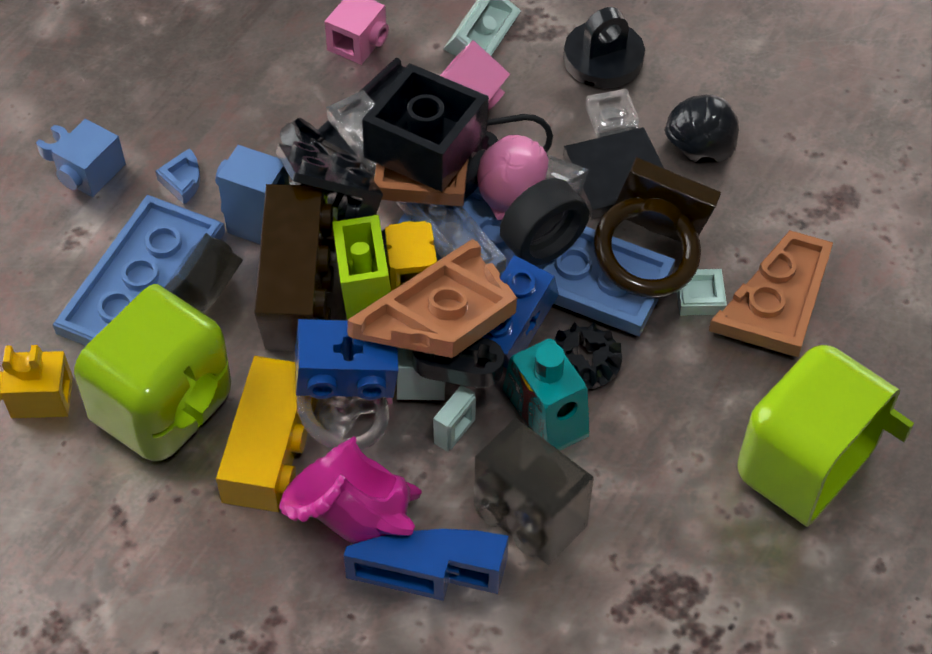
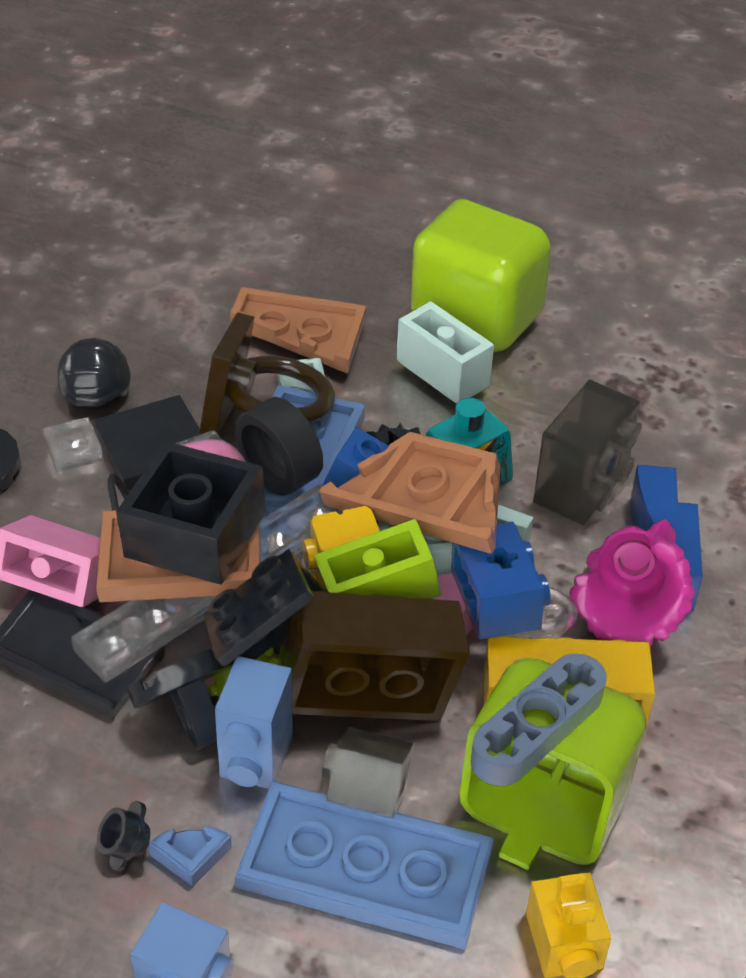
camera: 100 degrees left, 10 degrees down
none -> black plate [97,801,151,871]
none -> light aqua brick [397,301,494,404]
none -> sand blue beam [471,654,607,786]

